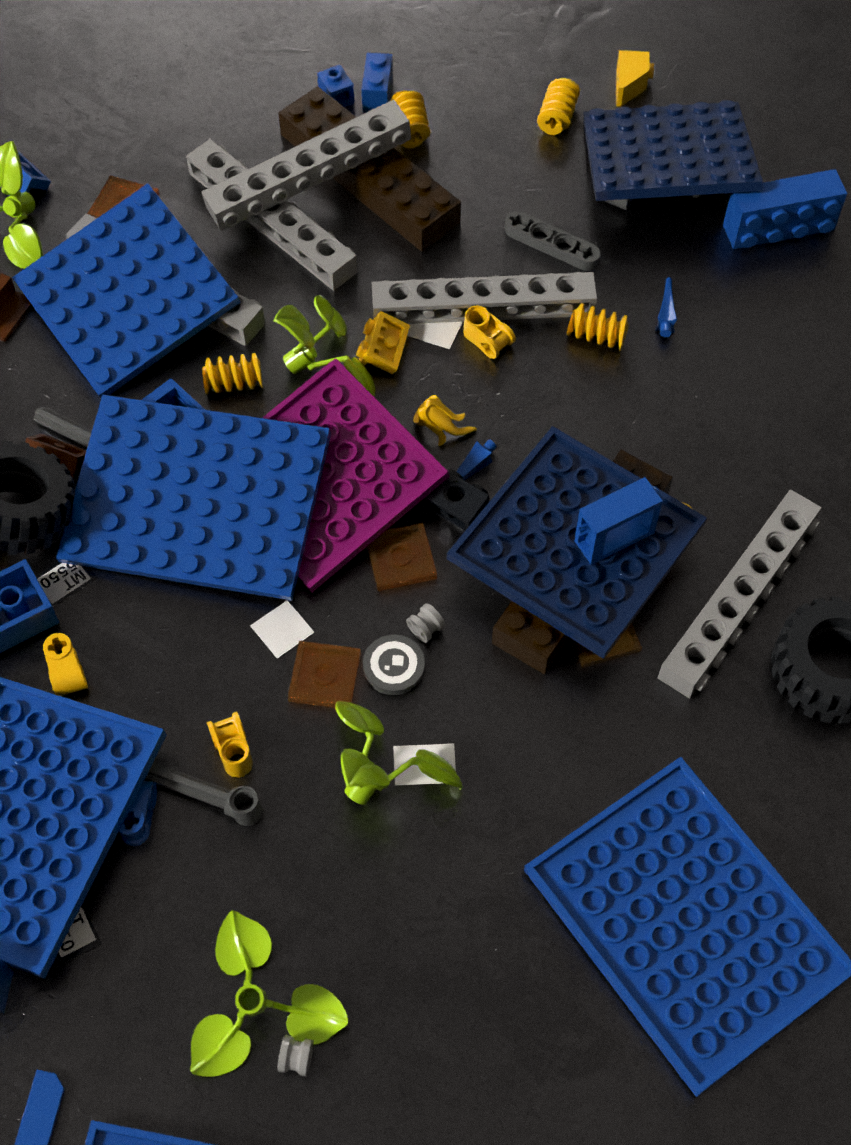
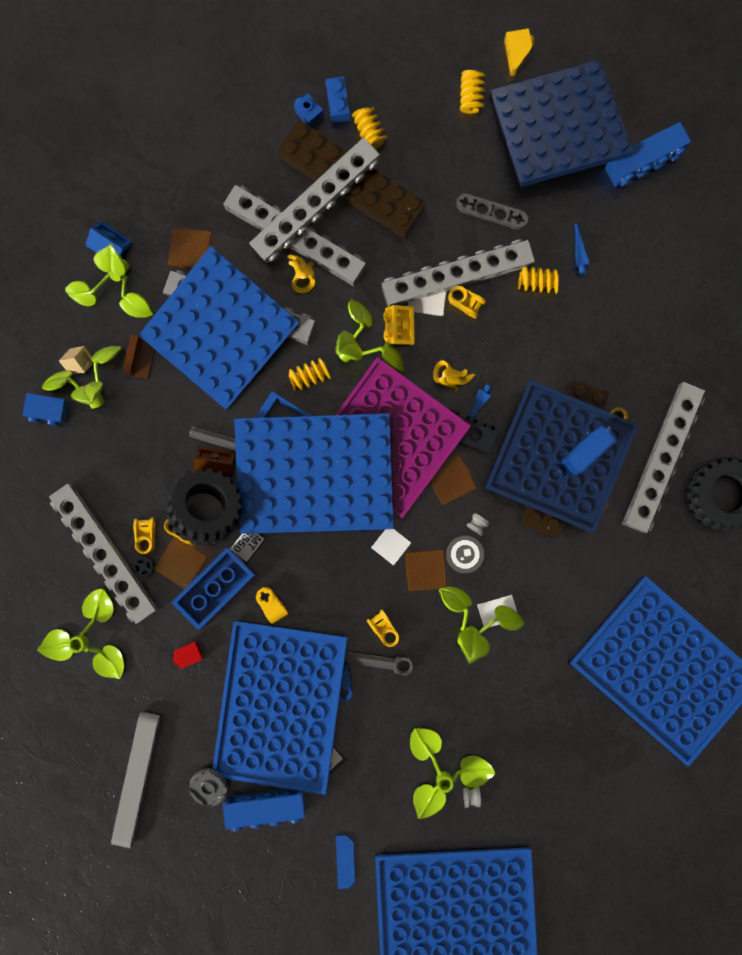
camera: 15 degrees left, 25 degrees up
none -> yellow piece [288,255,315,294]

